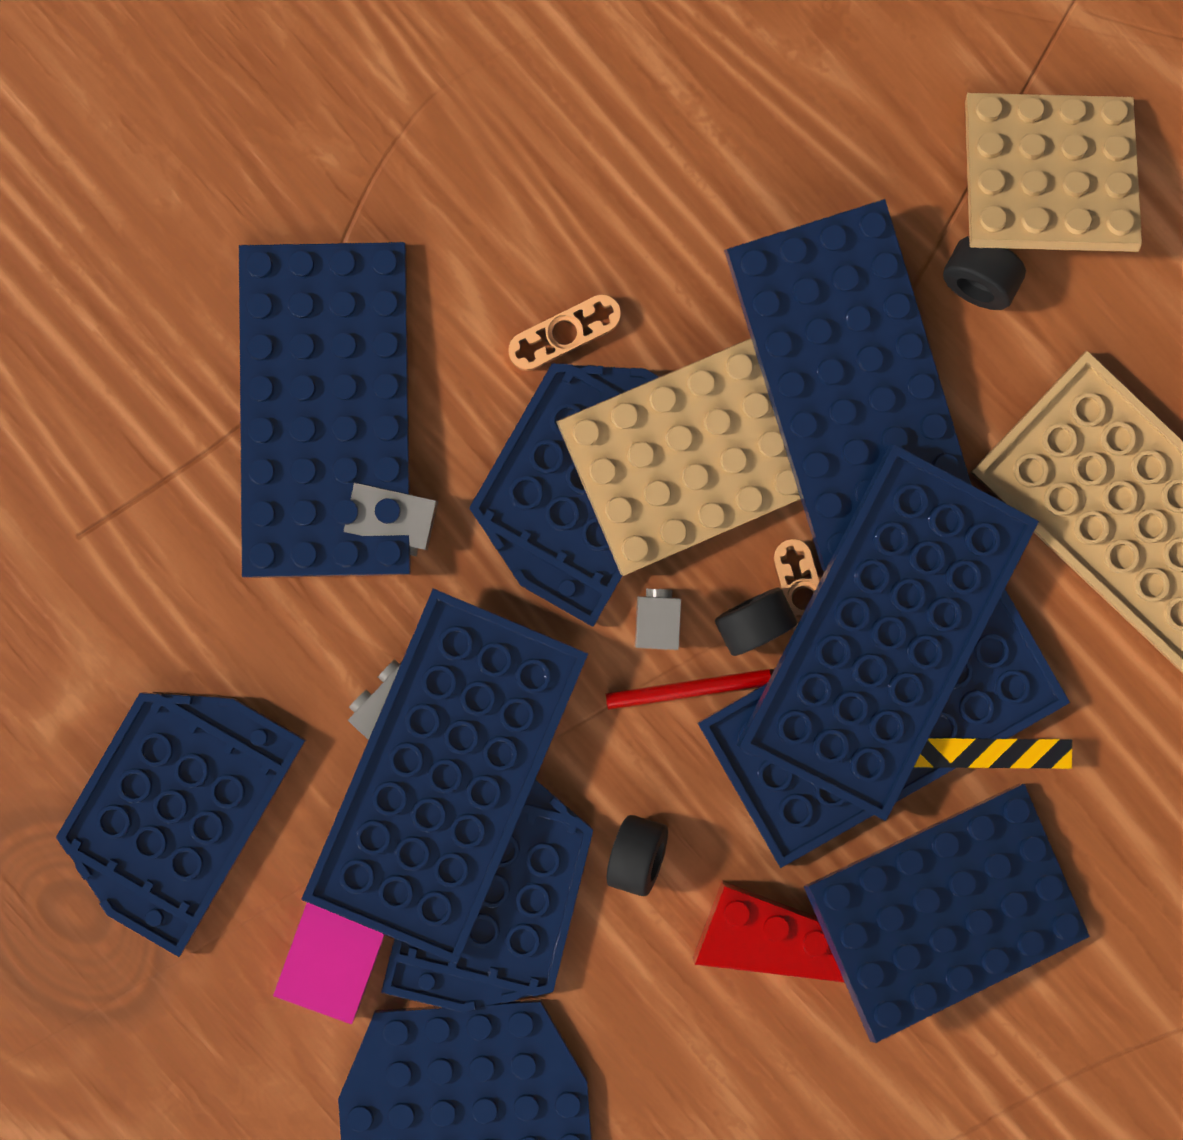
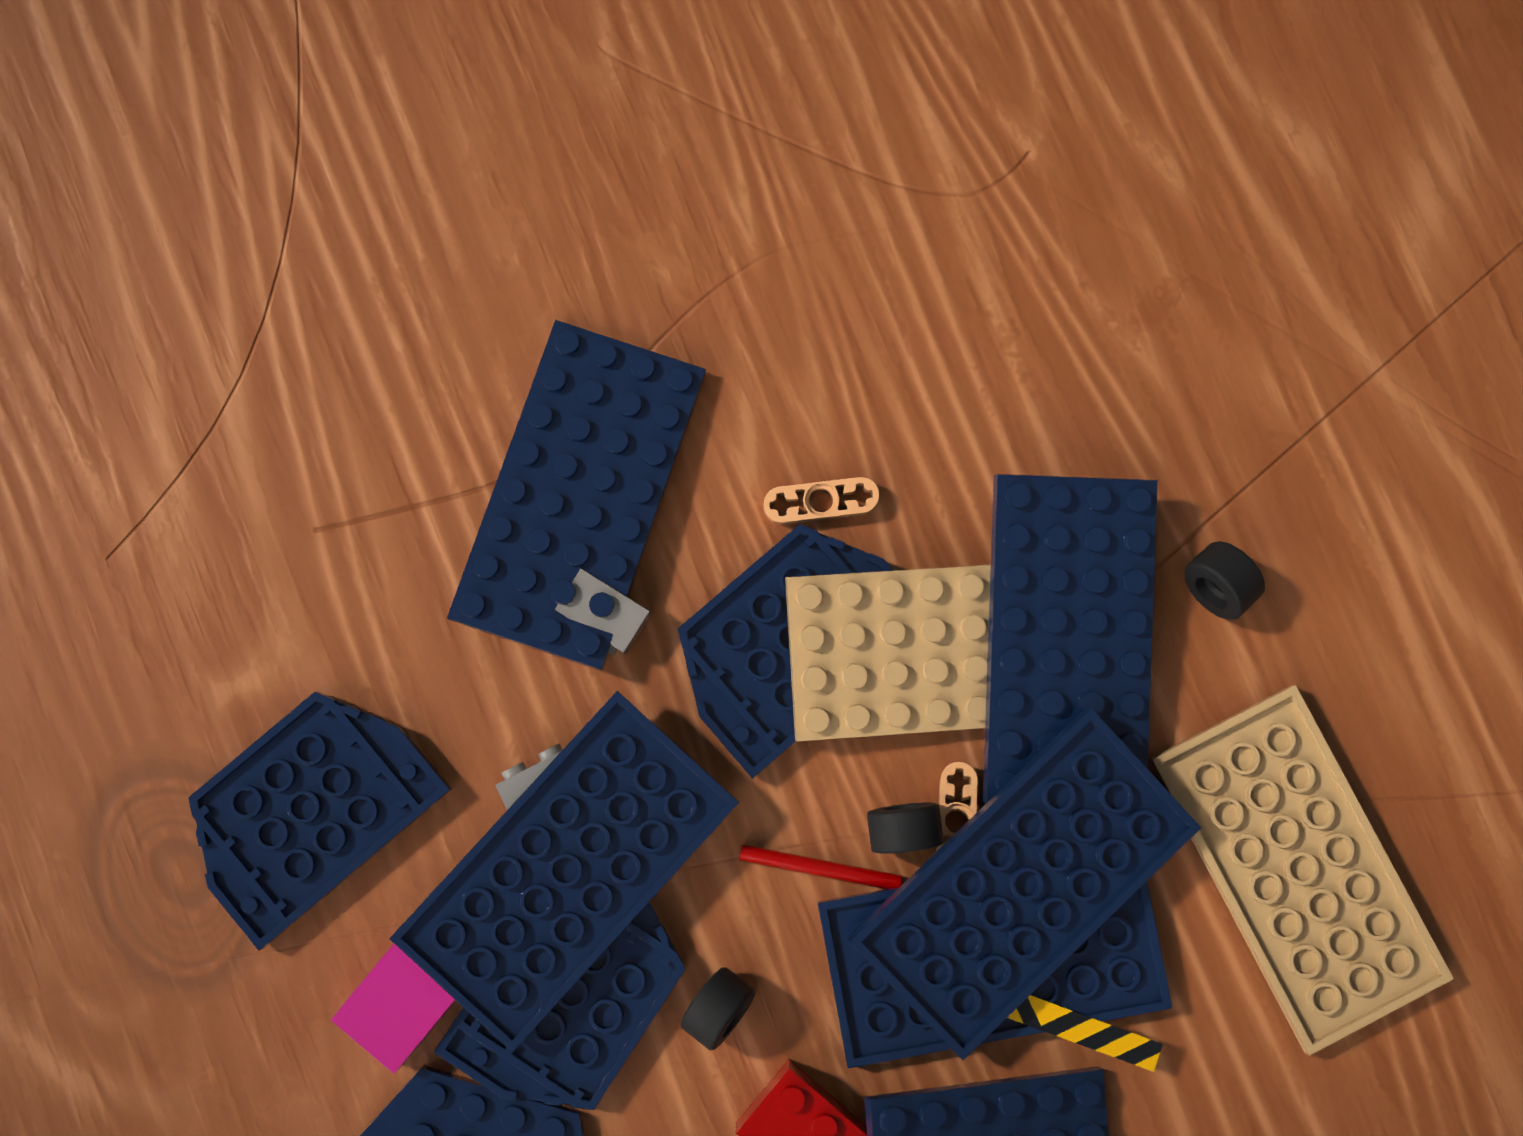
camera: 15 degrees right, 5 degrees down
light grey brick [635,588,681,650] -> none
tan plate [965,93,1142,252] -> none

